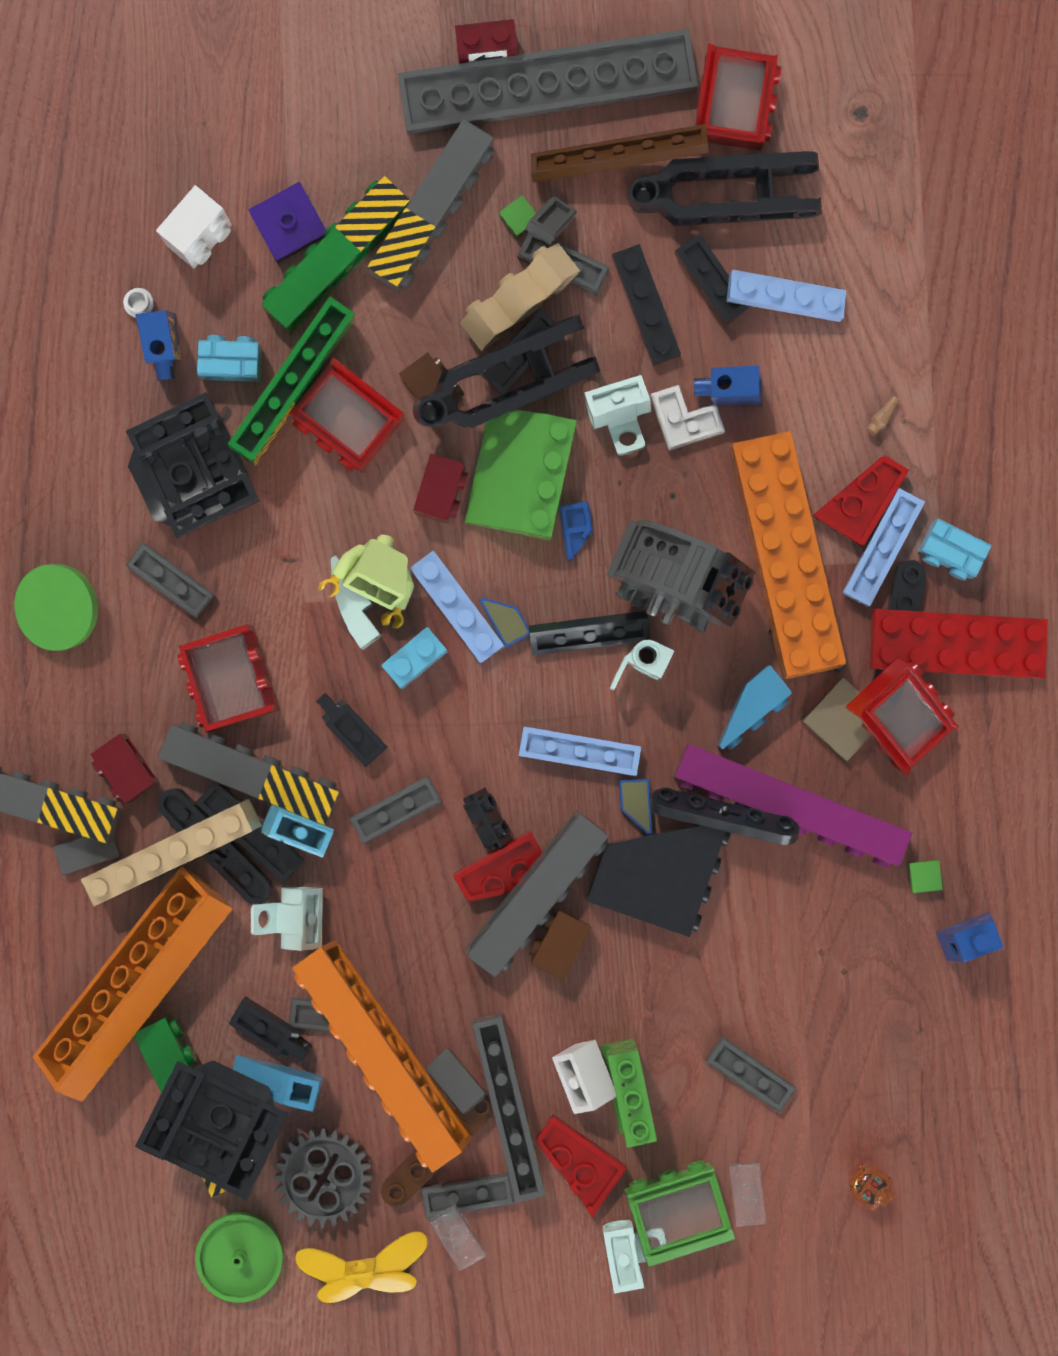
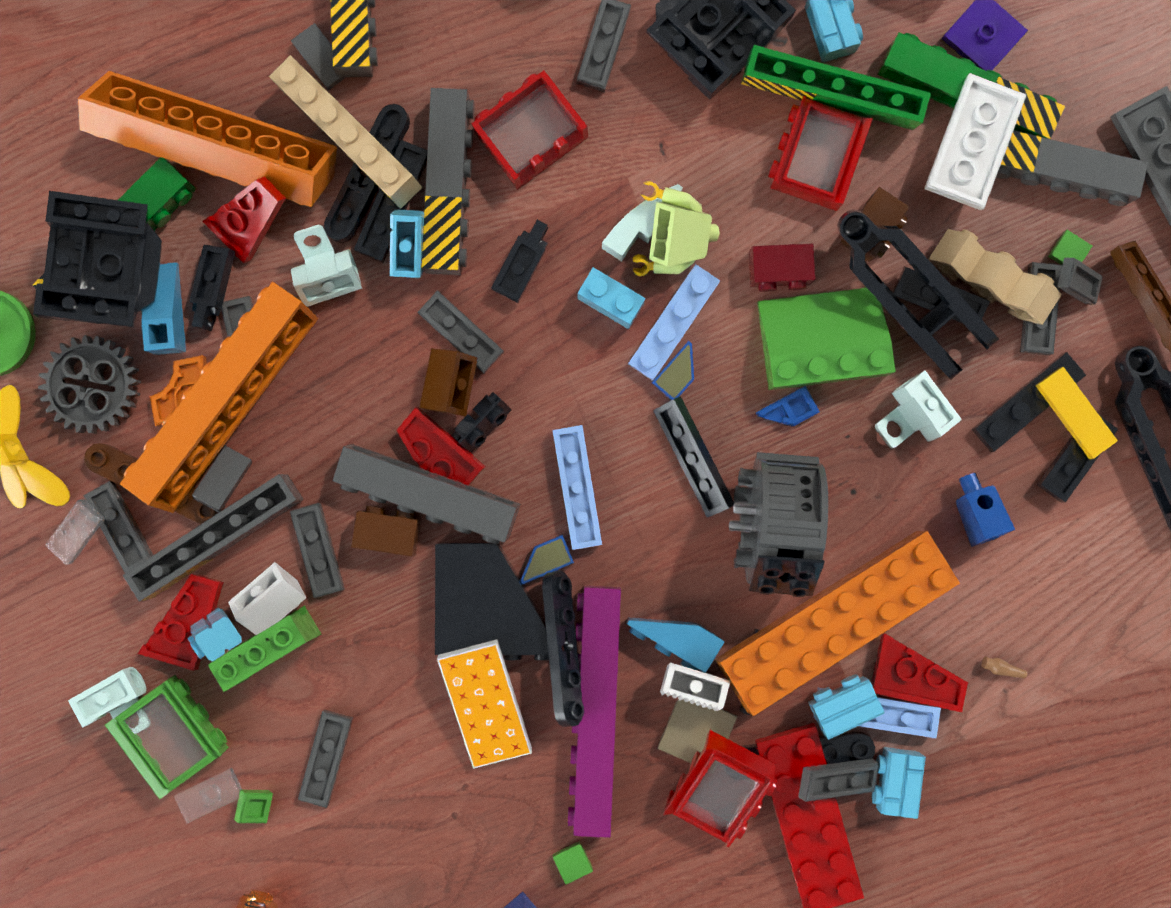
camera: 75 degrees right, 0 degrees up
dark red brick [90,734,159,804] -> none
light aqua piece [609,640,674,691] -> none
white tile [650,385,725,451] -> none
light blue plate [726,270,846,322] -> none
none -> orange tile [149,355,207,427]
none -> medium azure brick [187,608,242,661]
none -> red wing [202,176,286,263]
none -> bright green tile [234,790,273,823]
none -> dark grey tile [290,503,345,598]
none -> reddish brown brick [419,348,478,417]
none -> light orange tile [437,639,532,769]
none -> white brick [660,662,730,711]
none -> dark grey tile [798,759,879,802]
none -> medium azure brick [808,674,885,740]
none -> white tile [924,73,1026,210]
none -> yellow tile [1035,367,1118,459]

